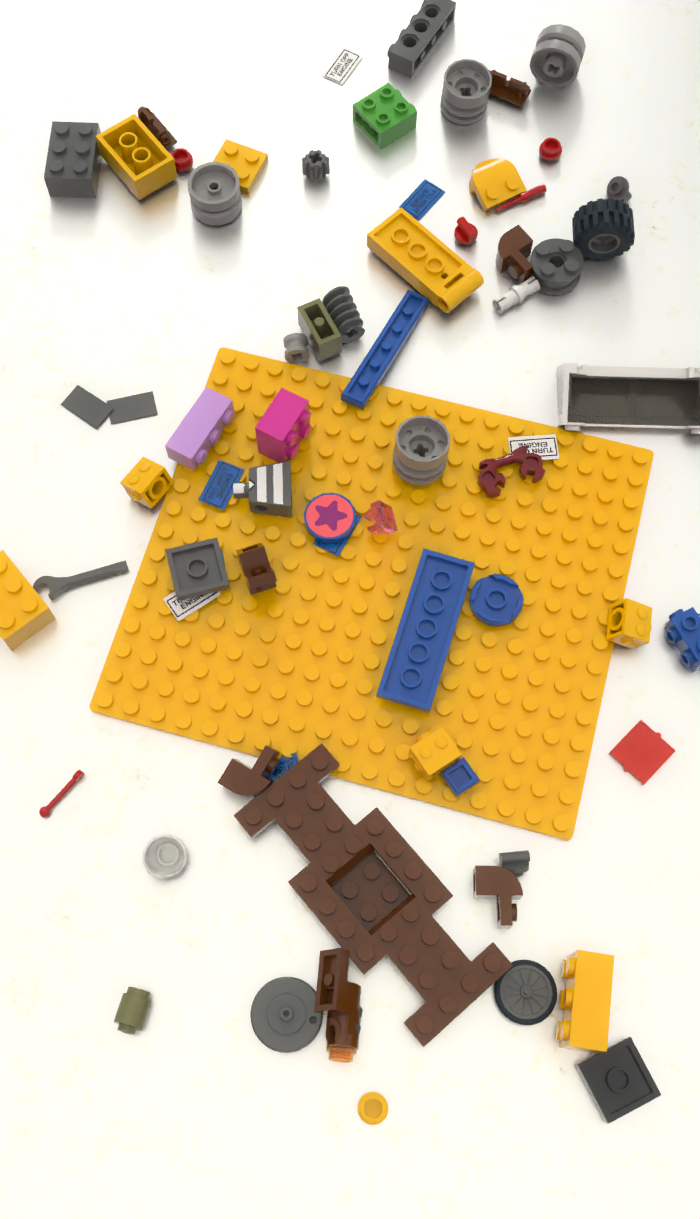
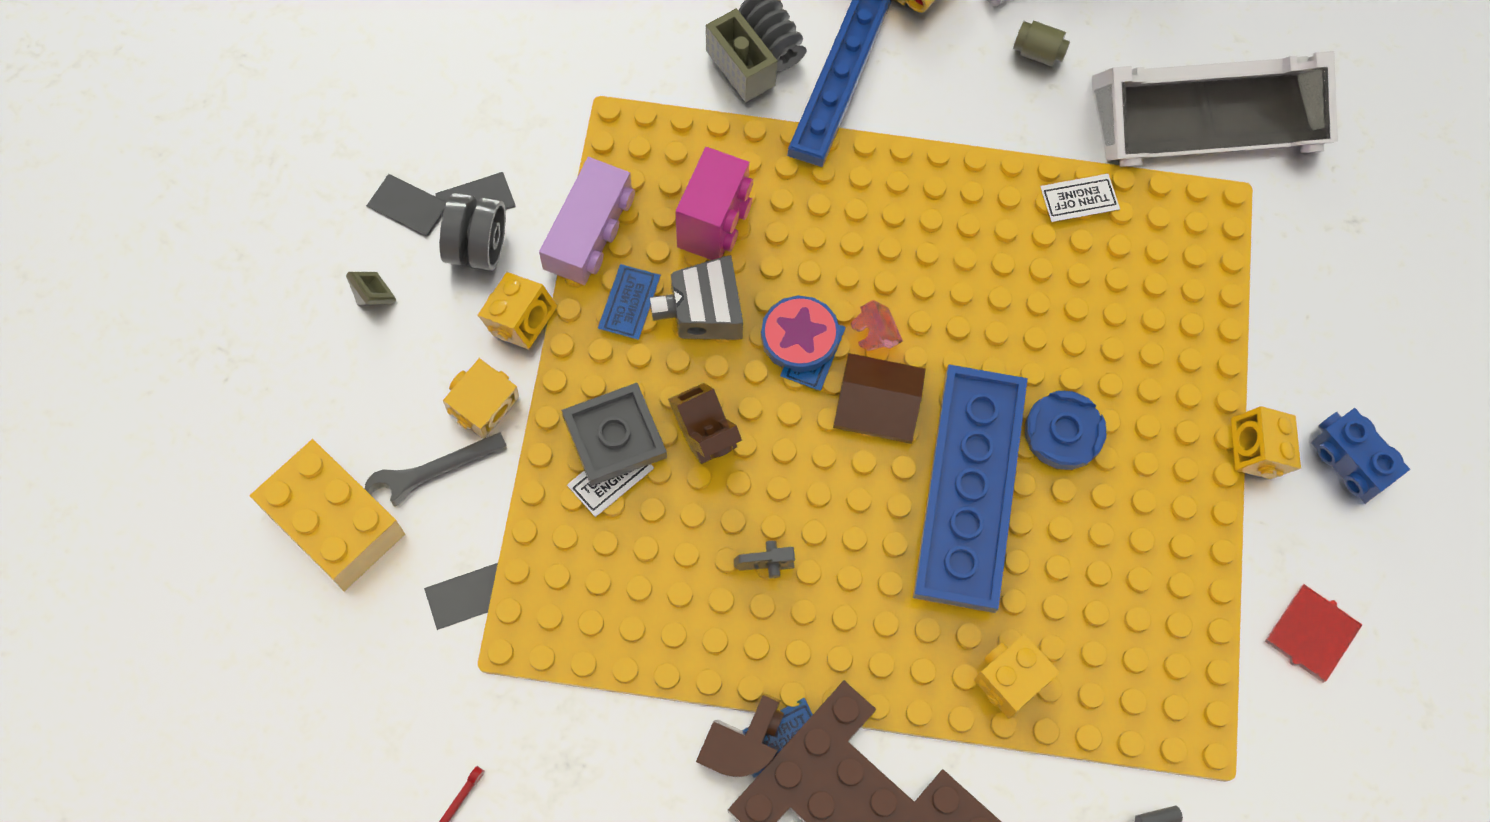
camera: 10 degrees left, 0 degrees up
light grey wheel [283,333,309,363] -> none
light grey wheel [393,415,450,485] -> none
blue tile [440,757,480,798] -> none
dark red helmet [478,446,545,498] -> none
none -> olive slope [346,272,396,305]
none -> dark grey sticker [424,563,498,630]
none -> dark grey wheel [439,193,506,271]
none -> yellow head [443,358,519,439]
none -> dark grey piece [733,541,795,578]
none -> reddish brown slope [833,353,926,444]
none -> olive brick [1013,20,1070,67]

